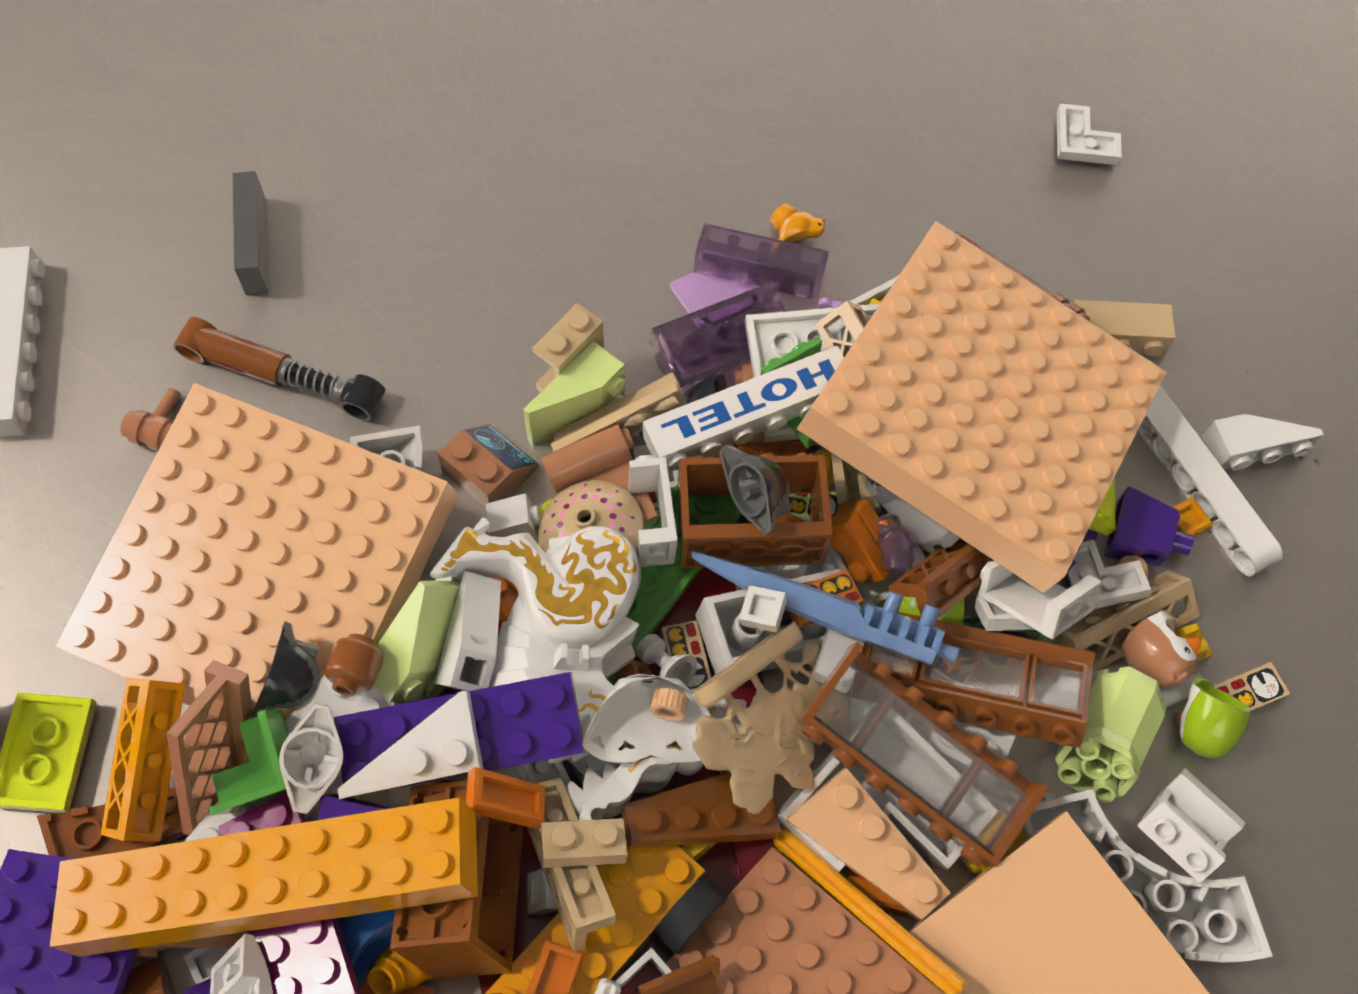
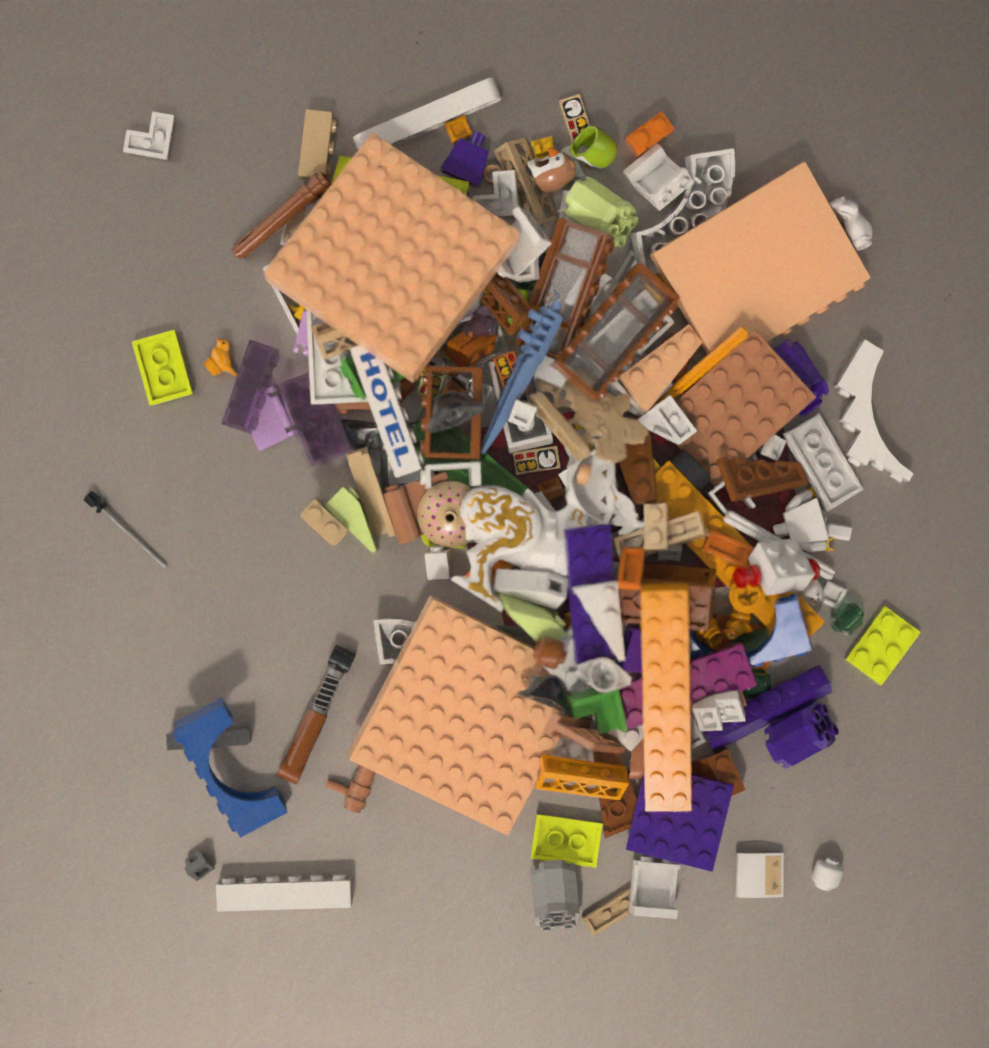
camera: 85 degrees left, 25 degrees up
nougat slope [437,423,539,508] -> none
white piece [636,634,697,686] -> none
white slope [1202,414,1324,471] -> none
none -> piece [83,491,167,568]
none -> neon yellow plate [132,330,193,406]
none -> blue arch [172,697,288,838]
none -> dark grey tile [184,851,215,881]
none -> orange brick [624,111,674,159]
none -> white wing [637,395,697,445]

